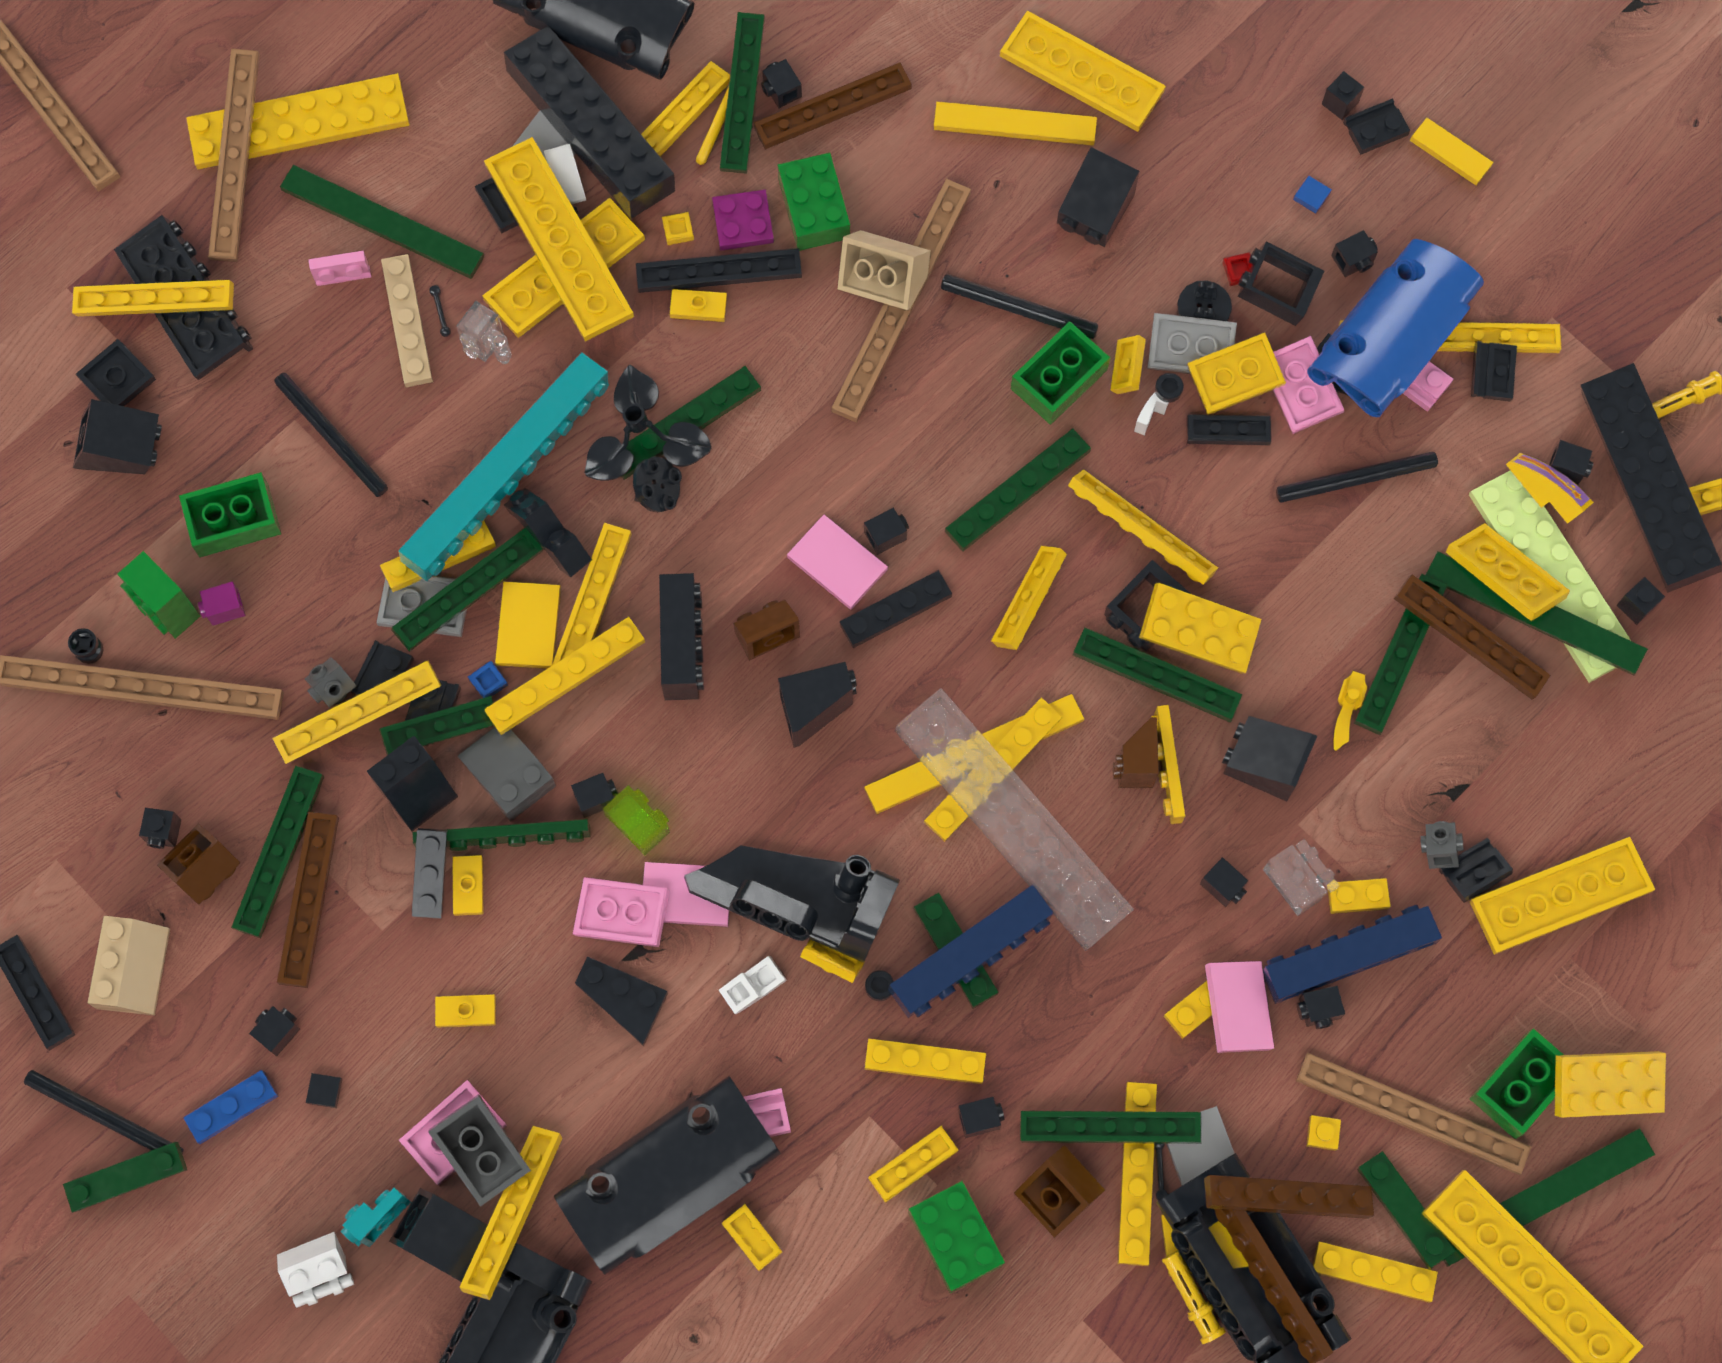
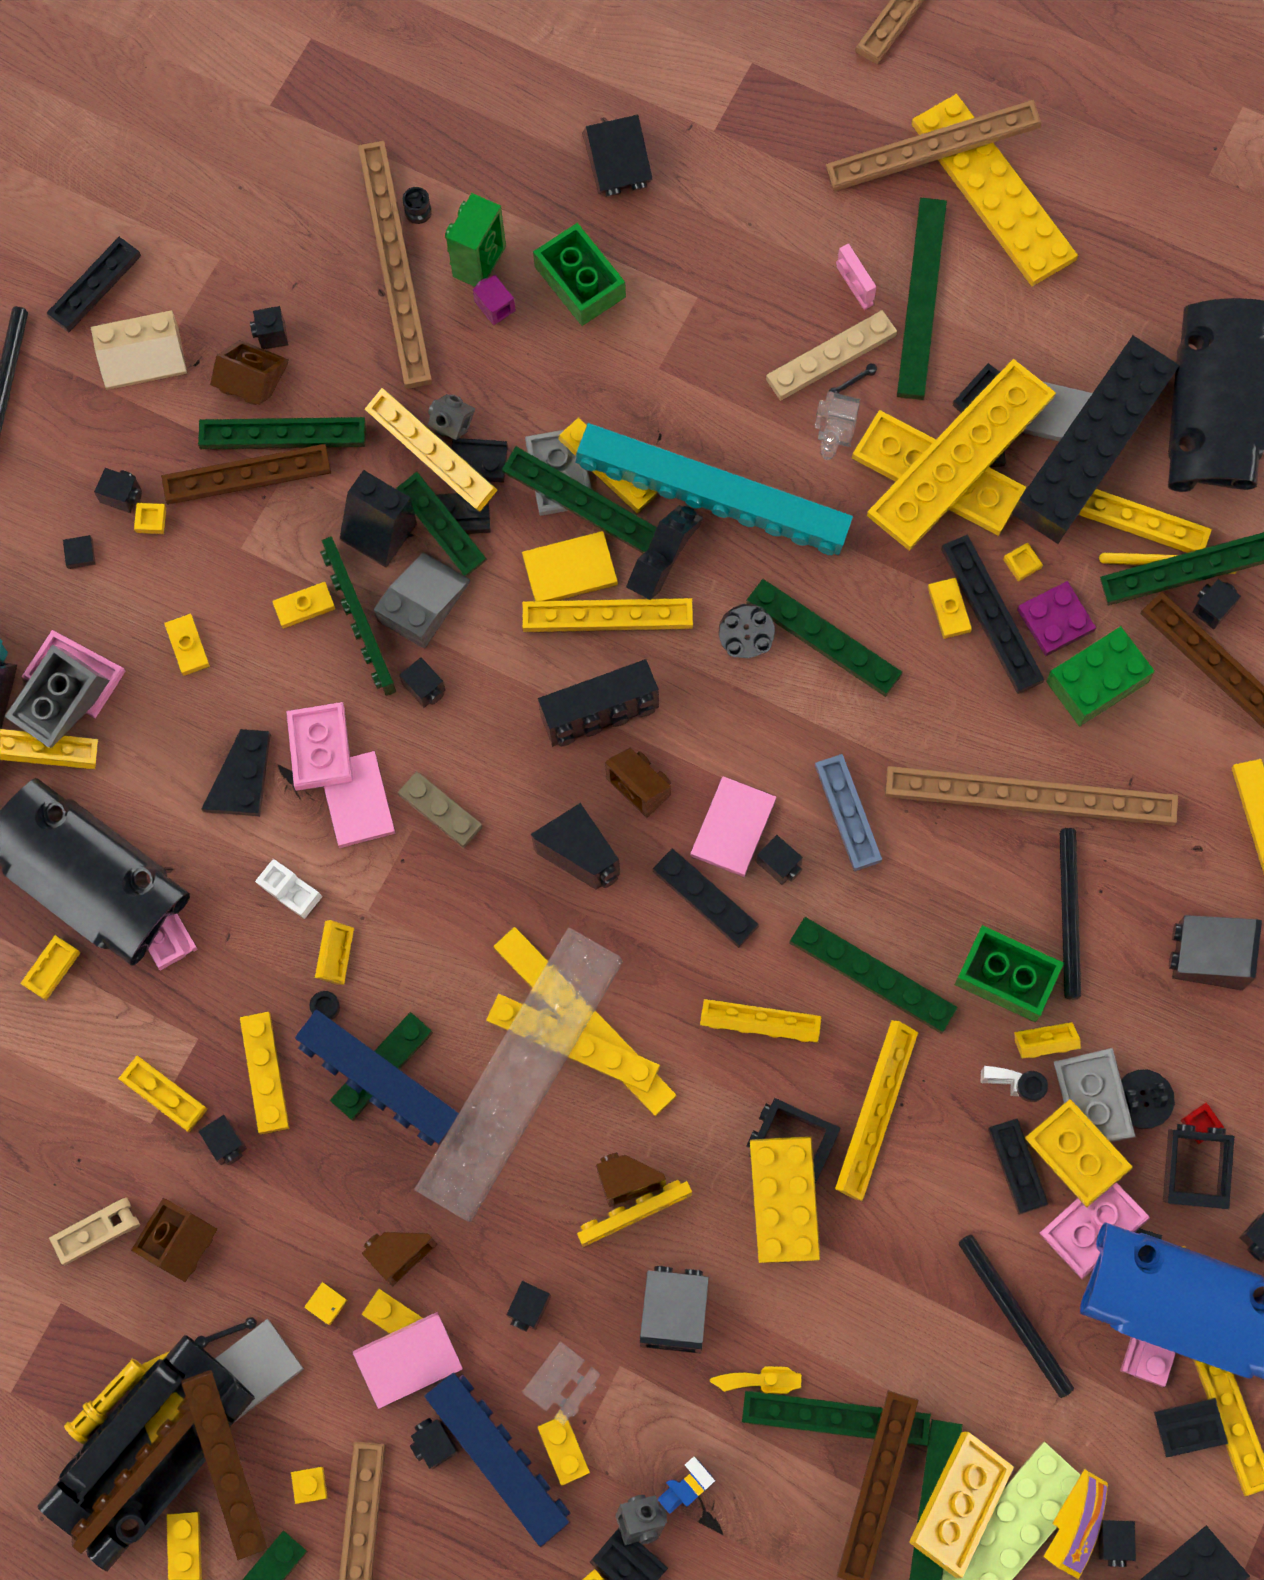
camera: 75 degrees right, 0 degrees up
yellow plate [72,280,234,316] -> none
black plate [75,339,156,406] -> none
black bracket [114,215,253,380] -> none
blue plate [183,1070,278,1144] -> none
black axle [274,372,388,497] -> none
plate [412,828,448,919] -> none
blue tile [468,661,508,698] -> none
yellow plate [484,617,645,735] -> none
white slope [544,144,586,205] -> none
black plant [584,365,712,481] -> none
clear neon green brick [603,785,670,856] -> none
black panel [684,845,900,963] -> none
tan slope [837,230,931,310] -> none
green brick [908,1181,1005,1294] -> none
dark green plate [1020,1111,1202,1144] -> none
dark green plate [1073,627,1243,723] -> none
yellow plate [1118,1082,1157,1266] -> none
none -> tan plate [49,1198,140,1266]
none -> yellow plate [134,503,167,534]
none -> yellow tile [304,1282,348,1326]
none -> reddish brown slope [362,1232,438,1287]
none -> dark tan plate [398,771,482,848]
none -> hips [657,1456,716,1514]
none -> sand blue plate [815,754,882,871]

